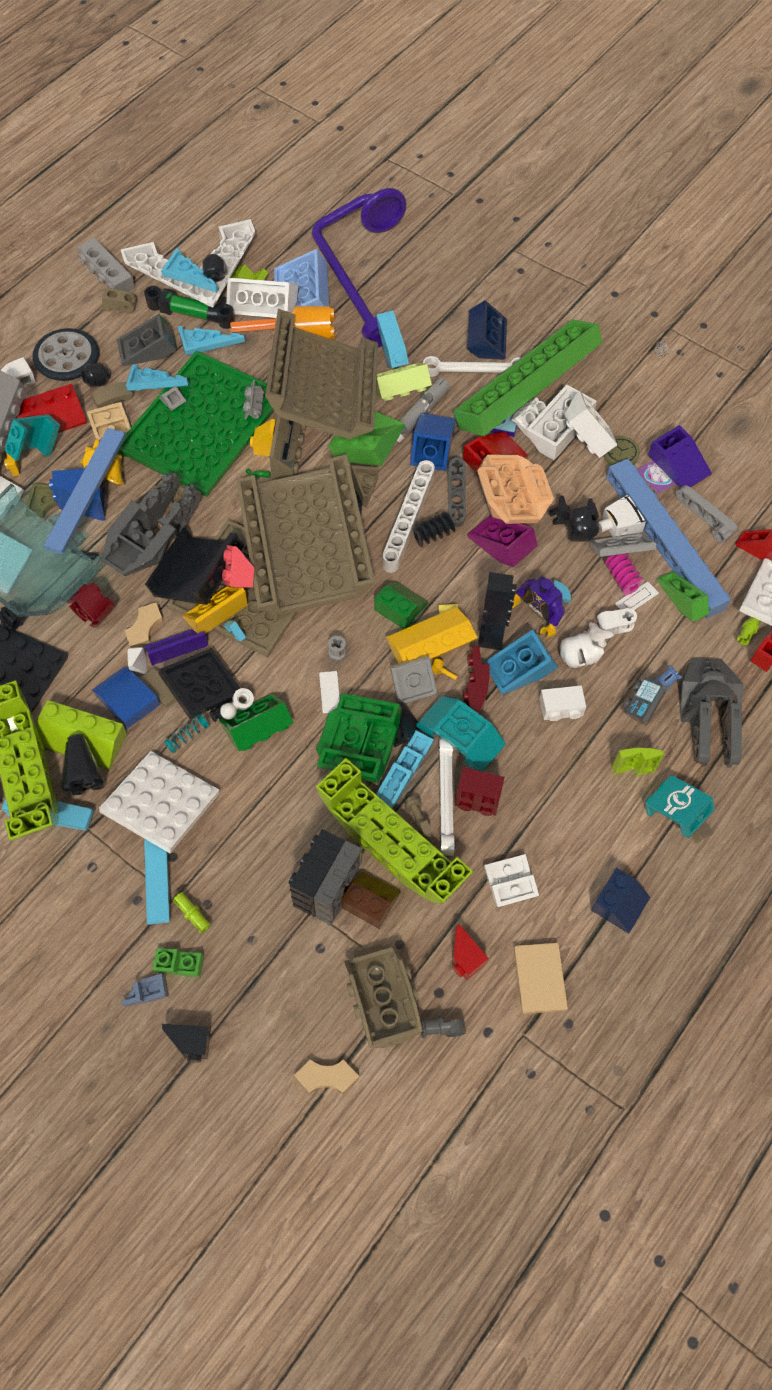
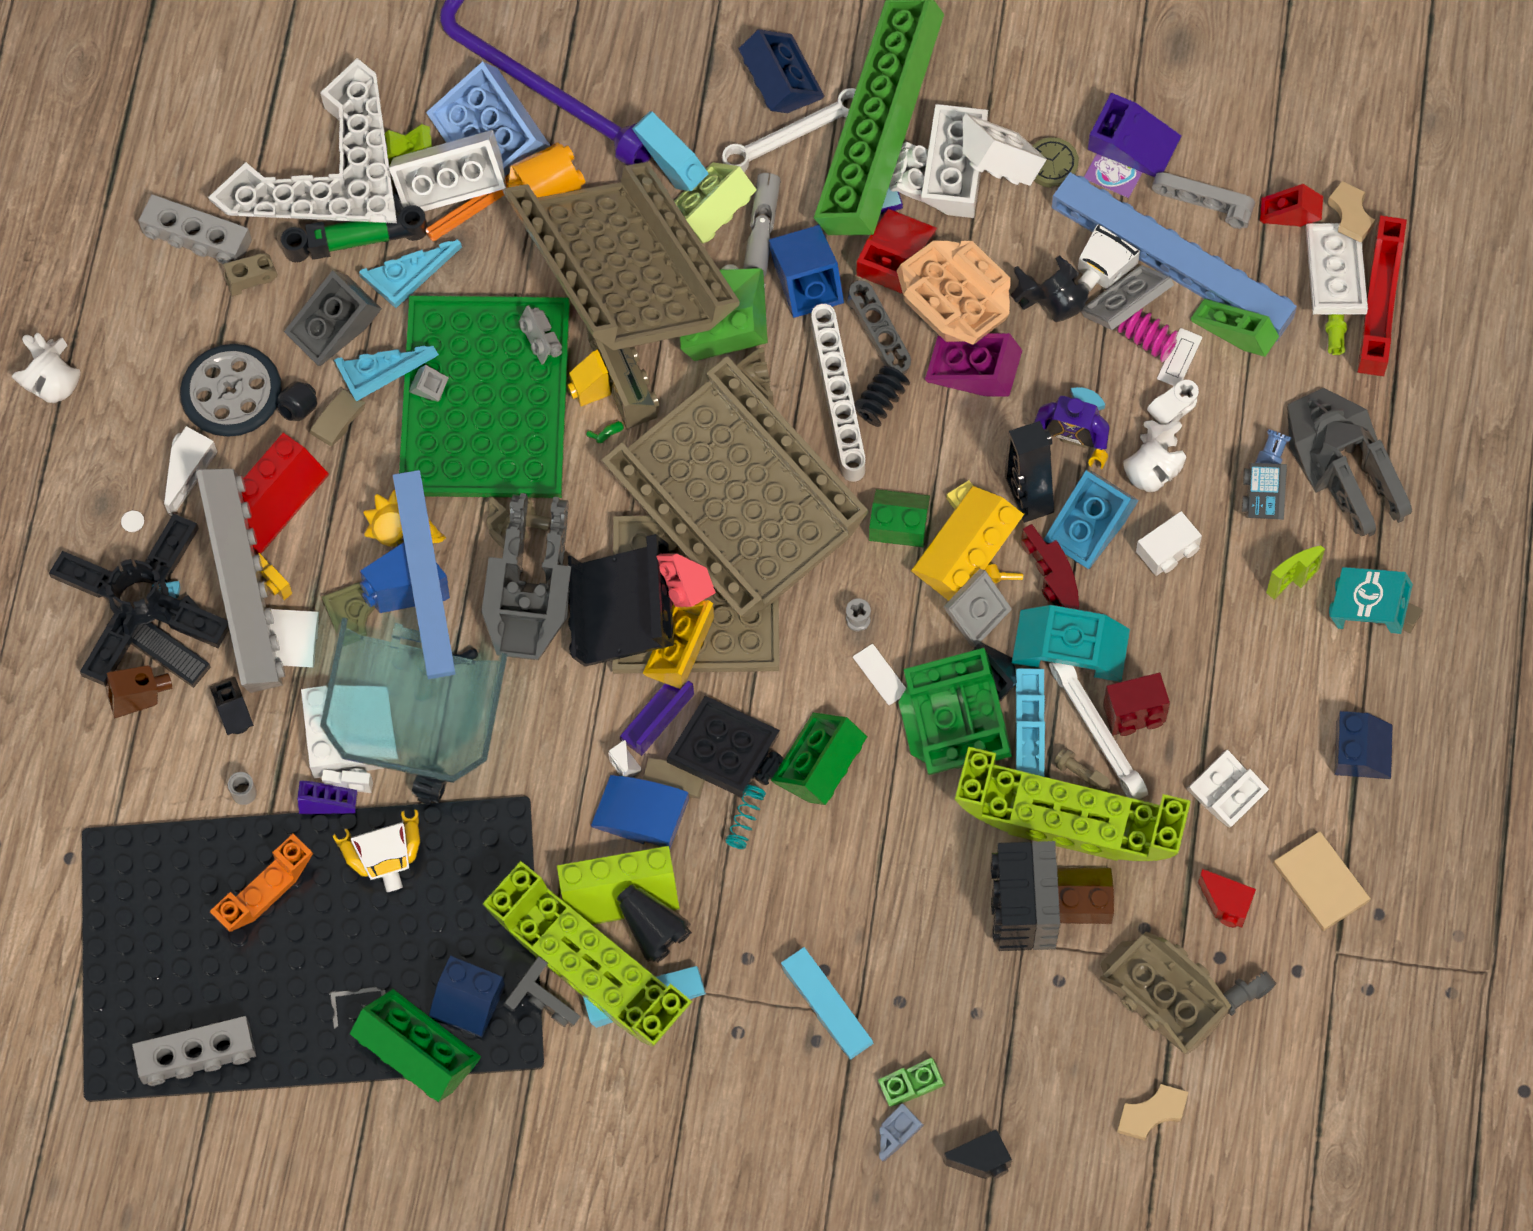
camera: 25 degrees left, 5 degrees up
teal panel [4,414,60,461] -> none
dark red brick [67,583,115,628] -> none
tan slope [86,402,130,441] -> none
white plate [99,751,220,853] -> none
tan tile [124,602,163,648] -> none
medium azure wing [161,248,218,293] -> none
lime pin [172,892,211,934] -> none
black head [202,254,225,282] -> none
white plate [220,688,254,719] -> none
medium azure tile [223,620,246,641] -> none

